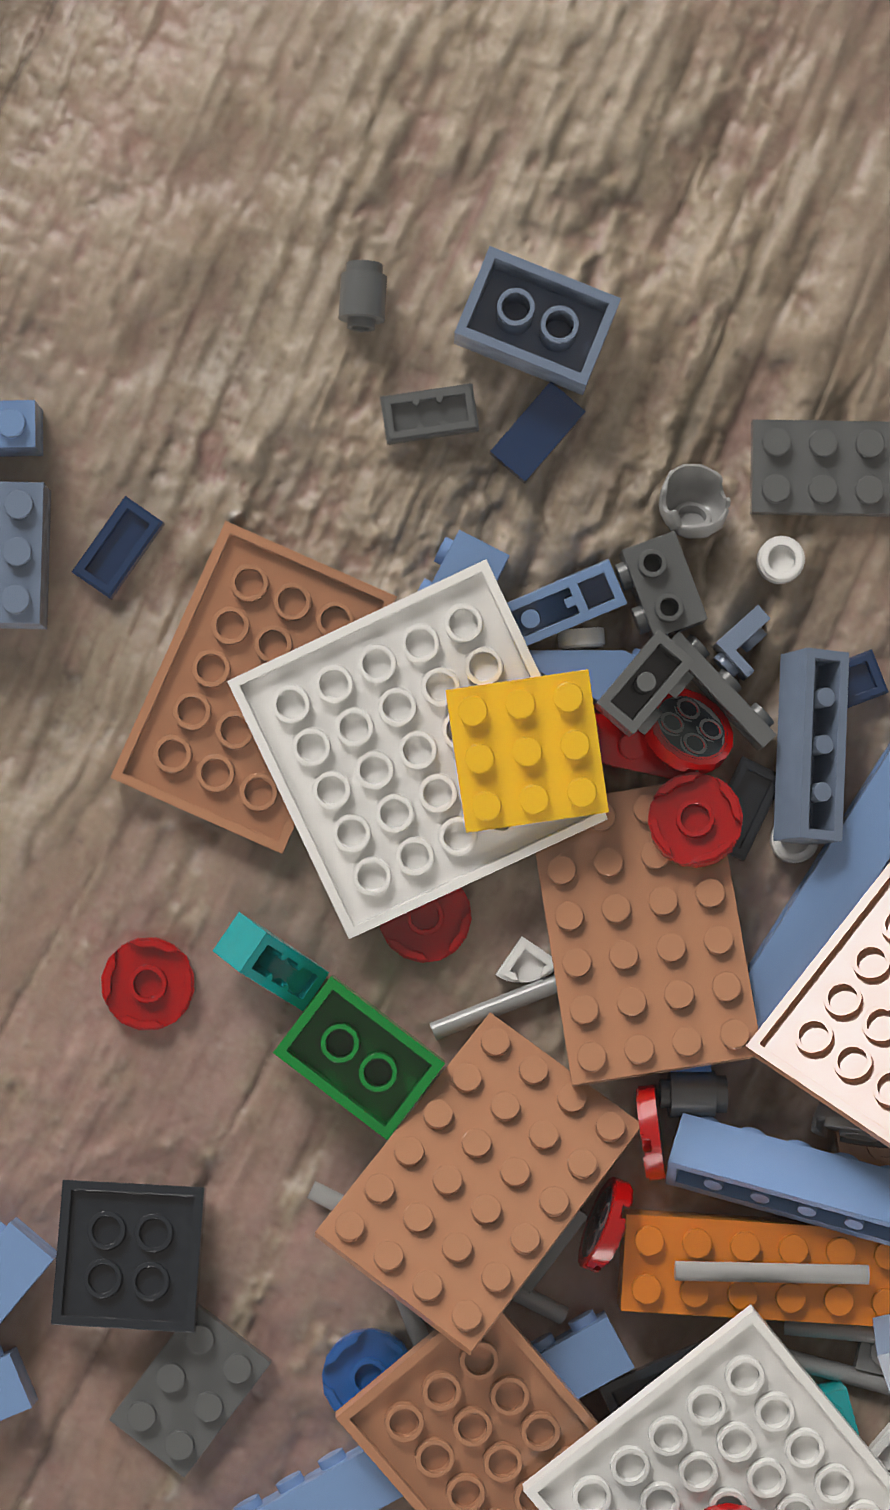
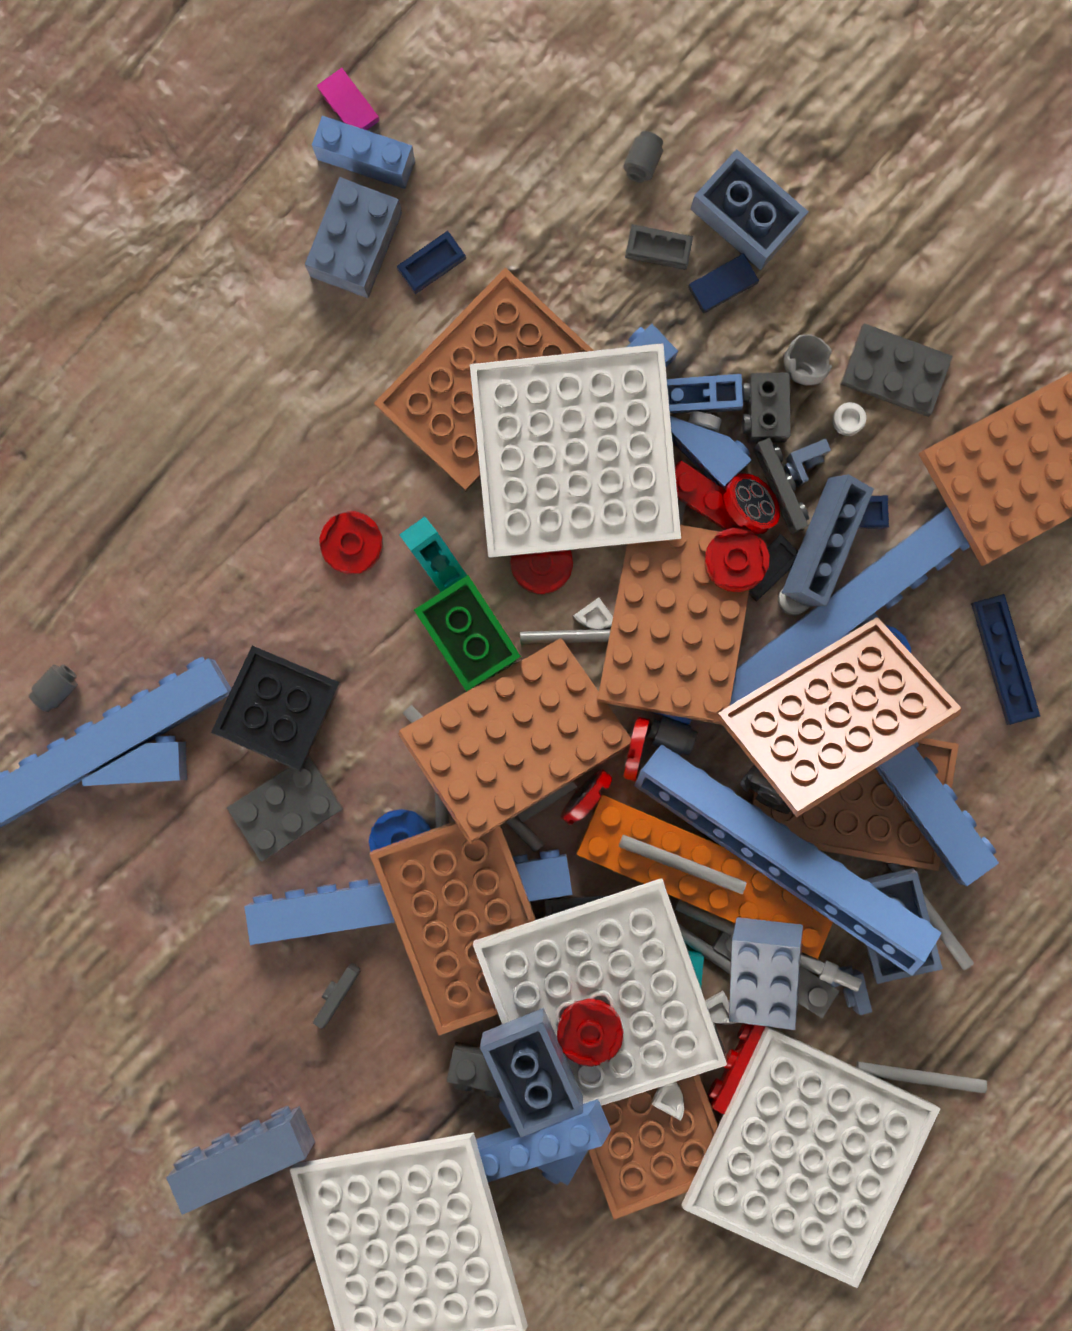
camera: 25 degrees right, 0 degrees up
yellow plate [445,669,609,833] -> none
dark grey brick [594,629,696,737] -> none

